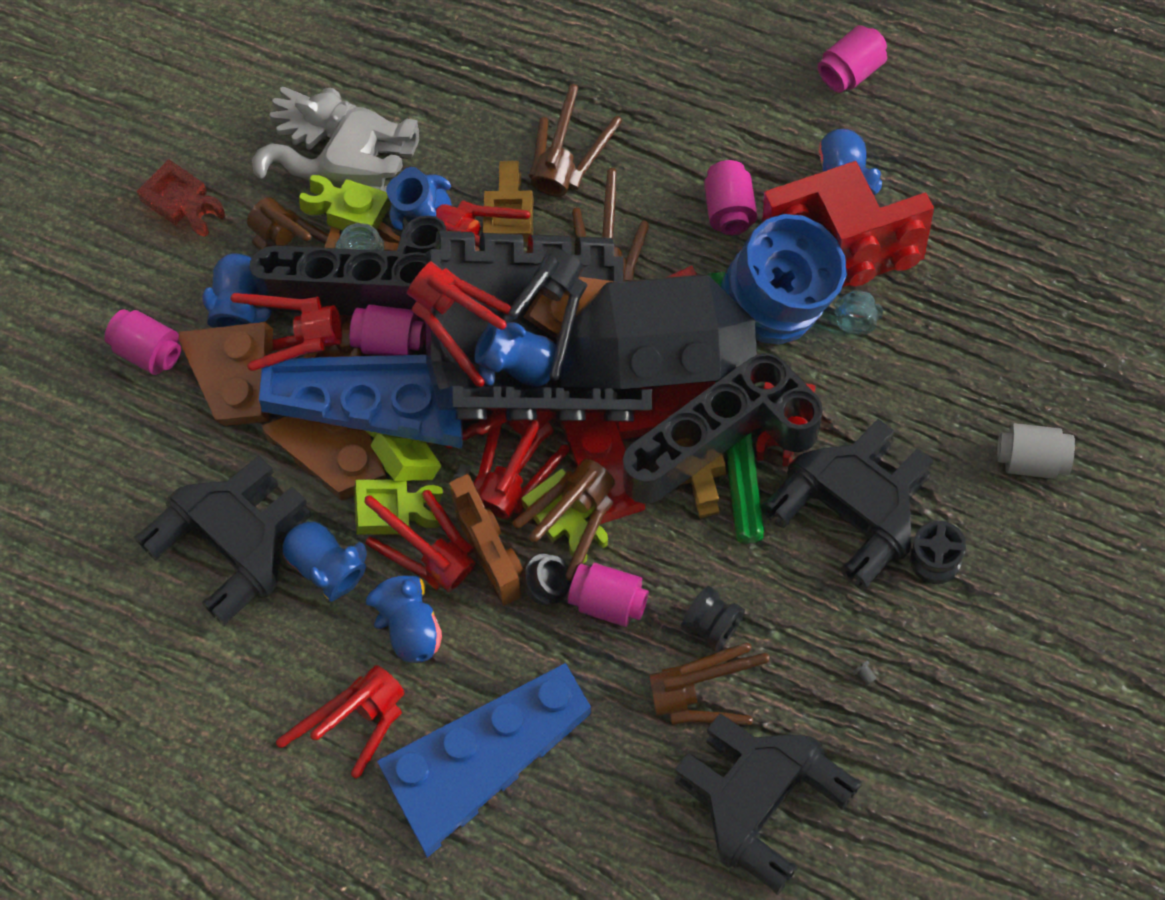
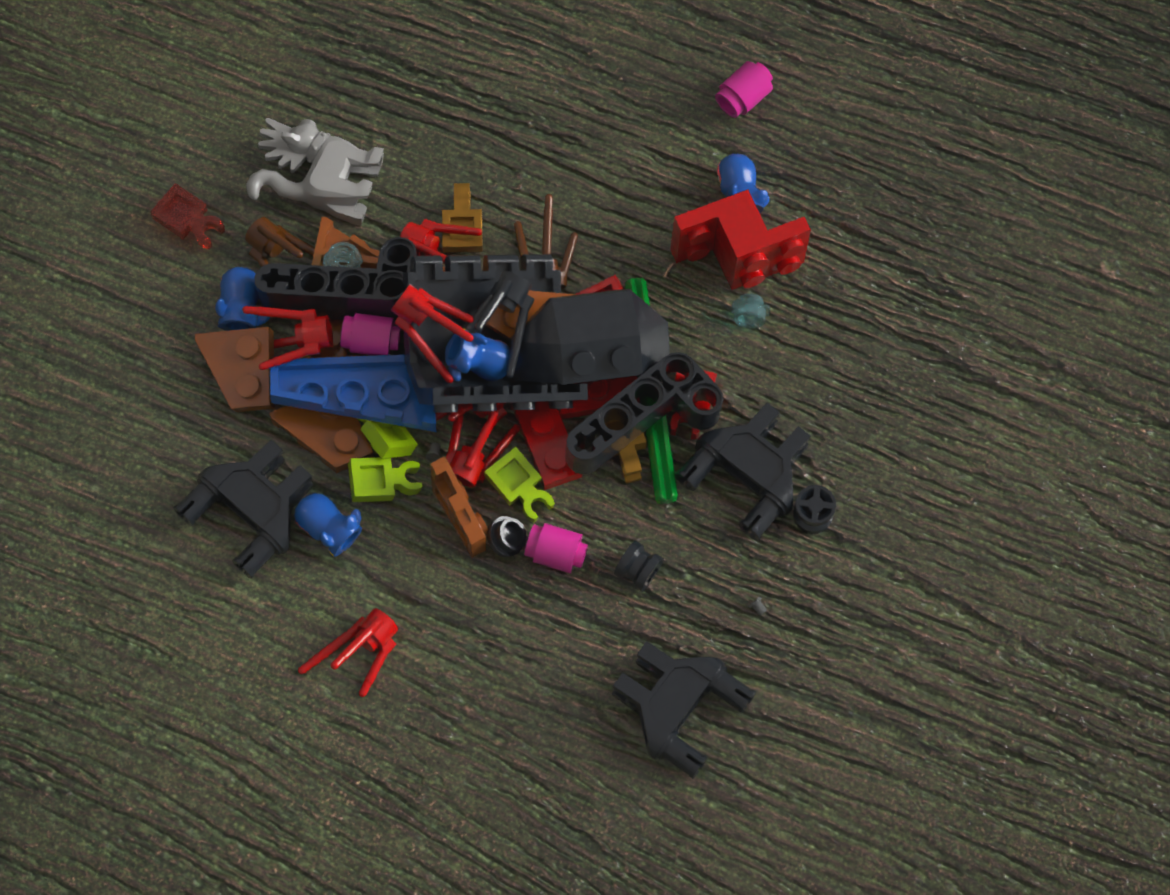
camera: 10 degrees left, 5 degrees up
dark pink brick [104,309,181,375] -> none
lime plate [299,175,391,240] -> none
red plant [364,490,476,593] -> none
blue animal [366,576,442,663] -> none
blue wing [377,663,591,858] -> none
blue animal [386,167,452,230] -> none
reddish brown plant [513,459,615,581] -> none
reddish brown plant [529,84,622,197] -> none
reddish brown plant [649,642,770,726] -> none
dark pink brick [704,160,757,235] -> none
blue wheel [721,214,847,344] -> none
light grey brick [997,423,1075,479] -> none

